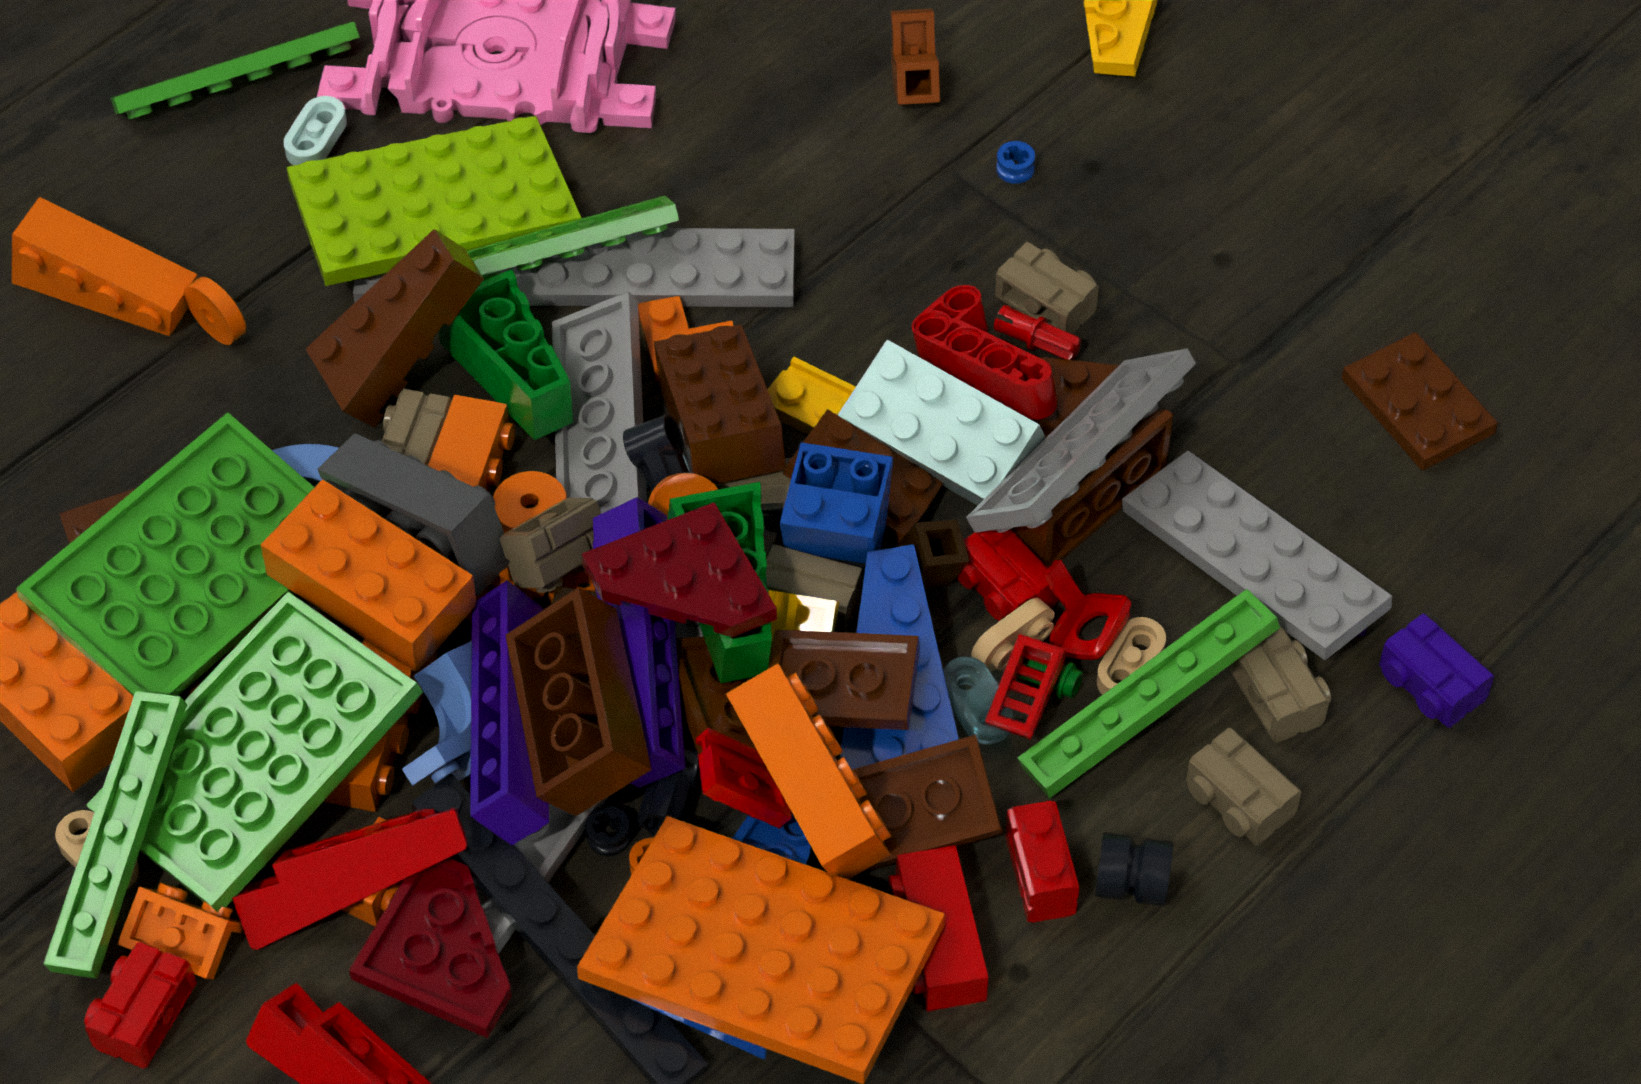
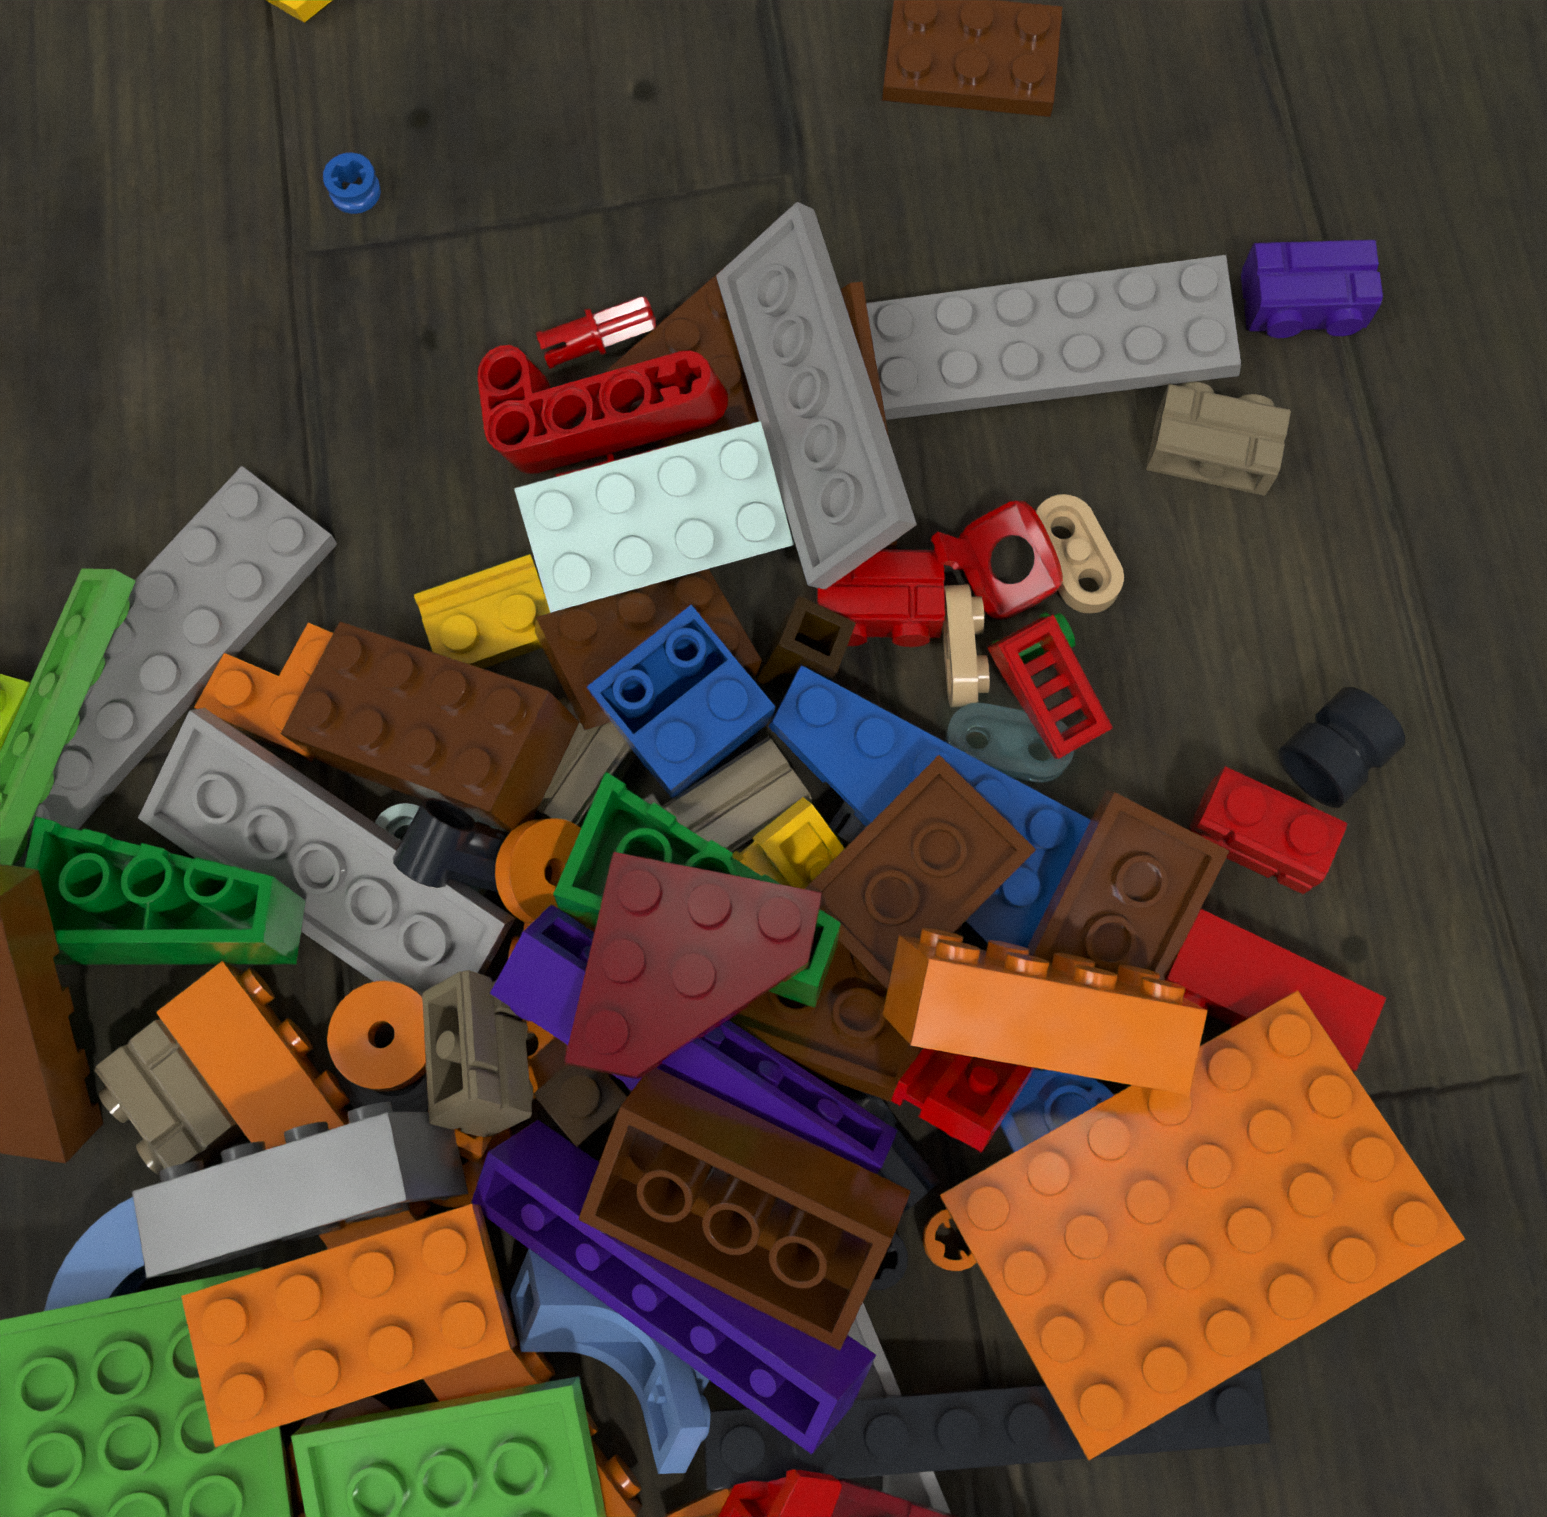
camera: 50 degrees left, 20 degrees up
dark orange brick [891,9,940,105] -> none
dark tan brick [995,242,1099,334] -> none
bright green plate [1017,589,1280,799] -> none
dark tan brick [1186,728,1302,846] -> none

